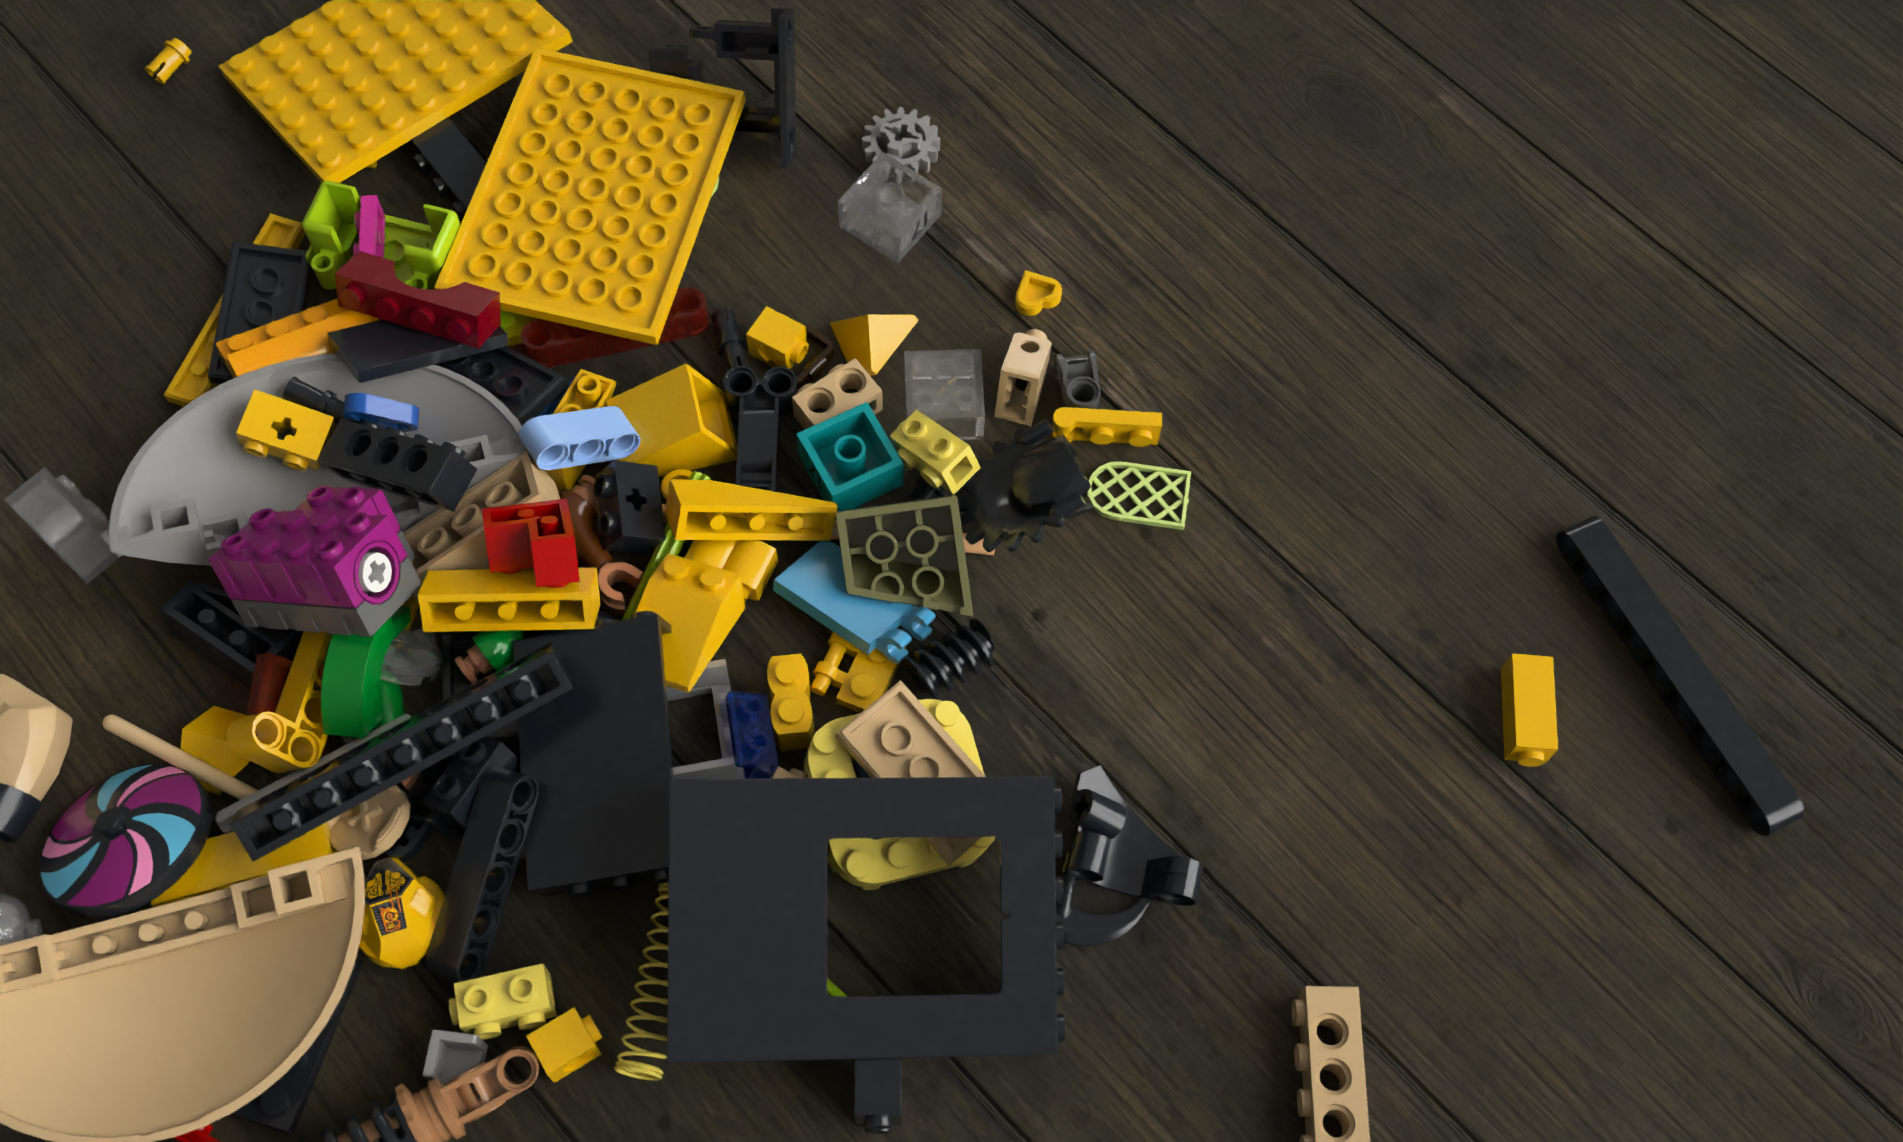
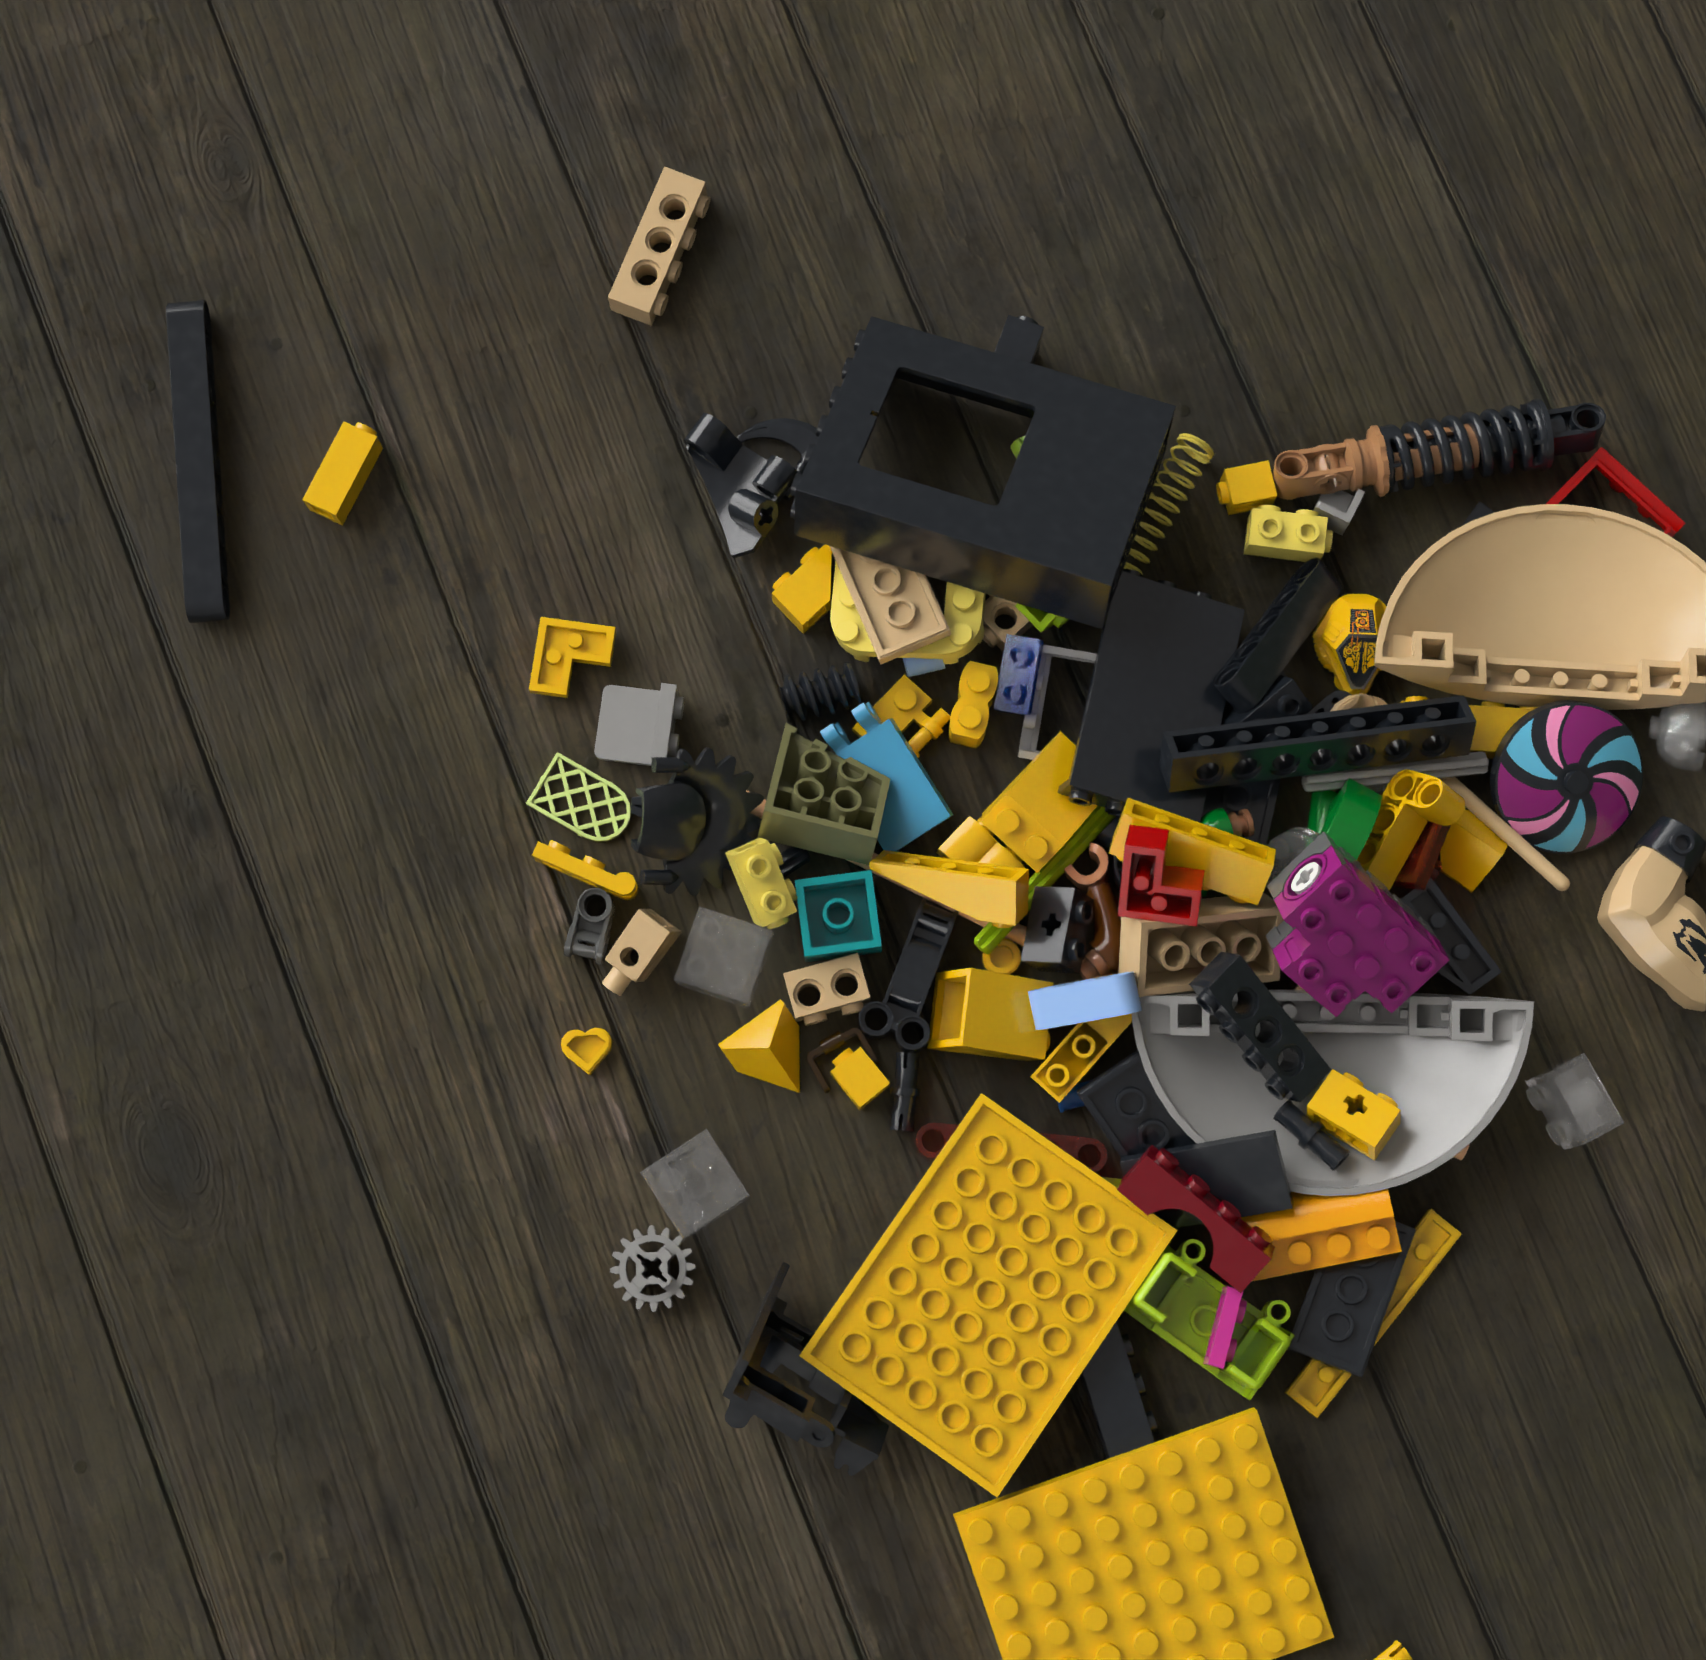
camera: 155 degrees left, 15 degrees up
blue beam [343,393,420,432] -> none
none -> yellow plate [529,617,617,698]
none -> light grey bracket [594,683,684,766]
none -> yellow slope [772,544,832,634]

